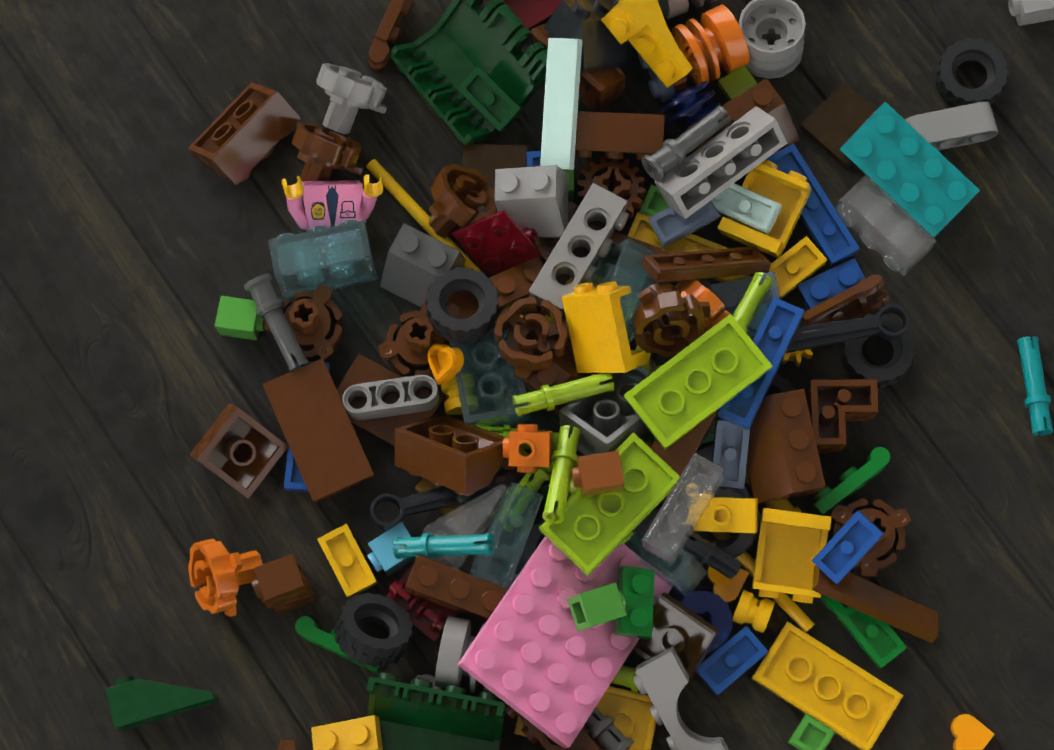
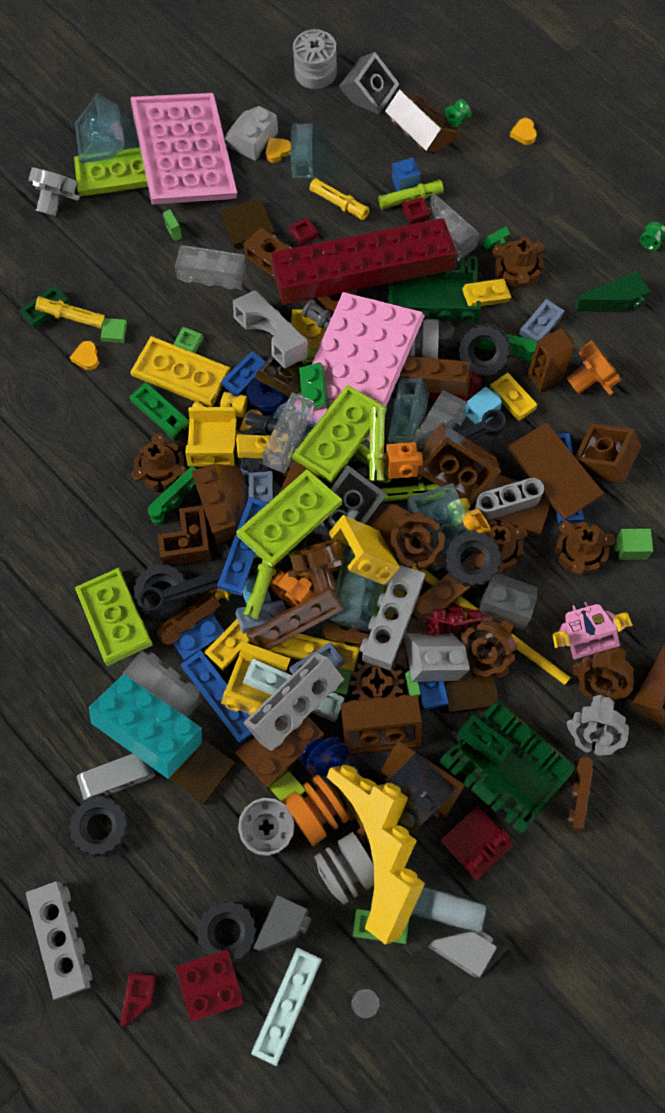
camera: 170 degrees right, 5 degrees down
dark grey pin [244,273,309,372] -> none
clear light blue slope [268,220,378,298] -> none
teal pin [393,533,495,560] -> none
lime pin [512,373,614,417] -> none
light aqua tile [540,38,582,170] -> none
bright green brick [567,582,627,632] -> none
dark orange brick [571,451,624,497] -> none
dark grey pin [642,106,731,182] -> none
blue plate [812,511,885,584] -> none
reddish brown tile [812,565,938,643] -> none
teal pin [1017,336,1054,436] -> none
none -> lime tile [75,568,153,666]
none -> sand blue plate [519,299,564,343]

